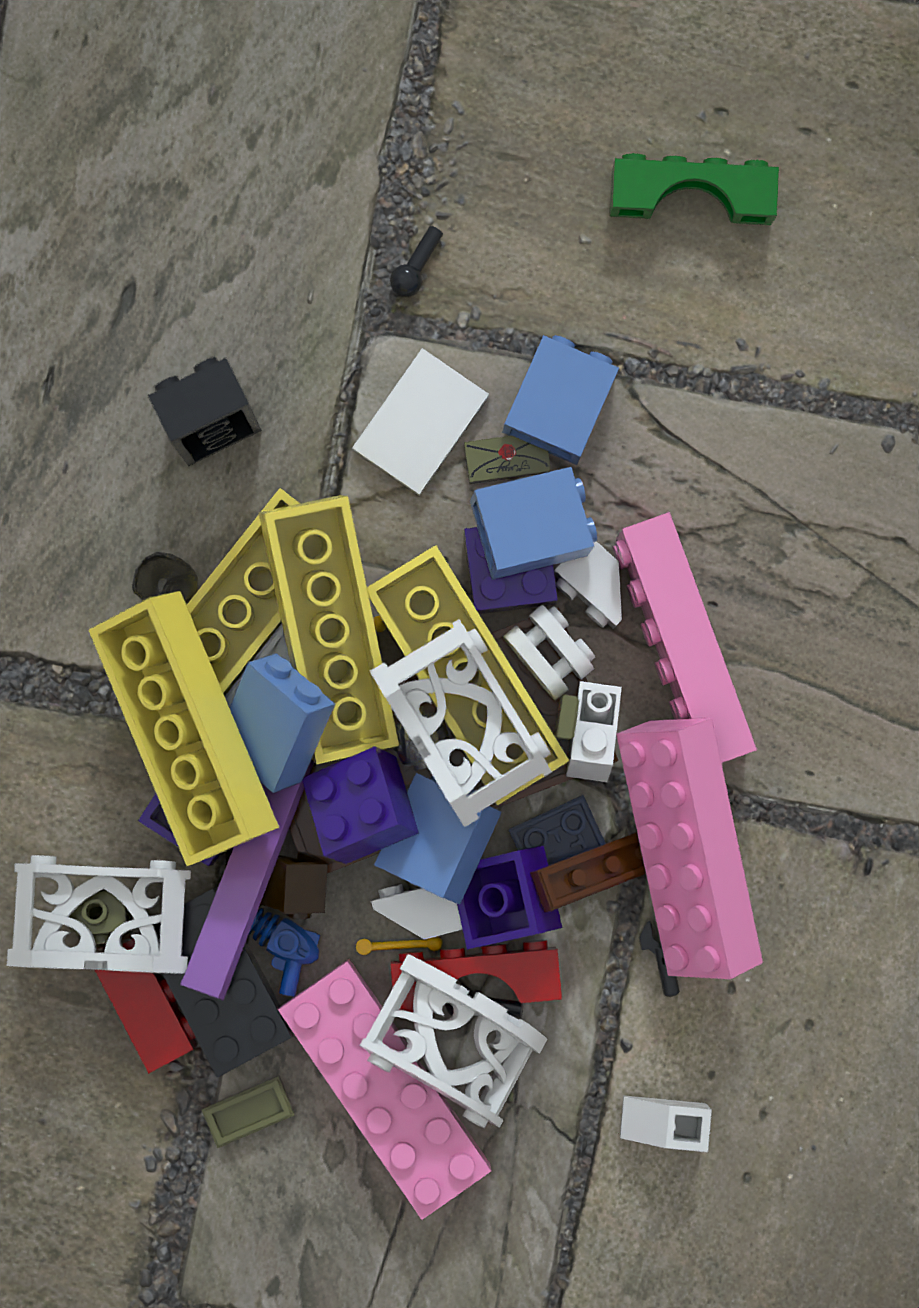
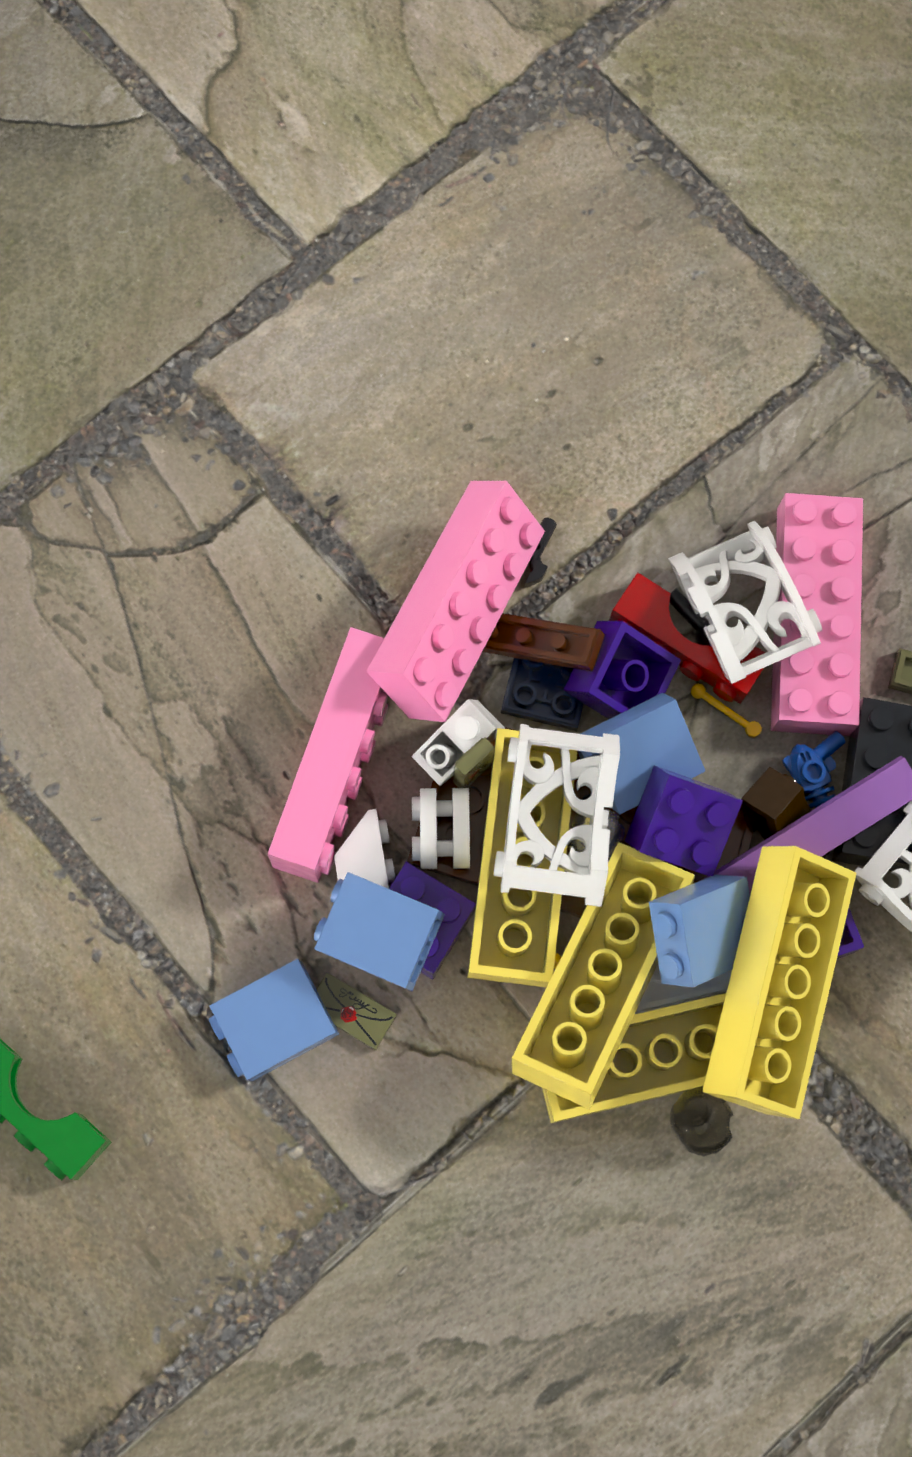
camera: 140 degrees left, 10 degrees down
black brick [148,357,262,466] -> none
white tile [352,348,489,496] -> none
white slope [371,884,463,940] -> none
black bar [390,226,443,297] -> none
white slope [620,1095,712,1152] -> none

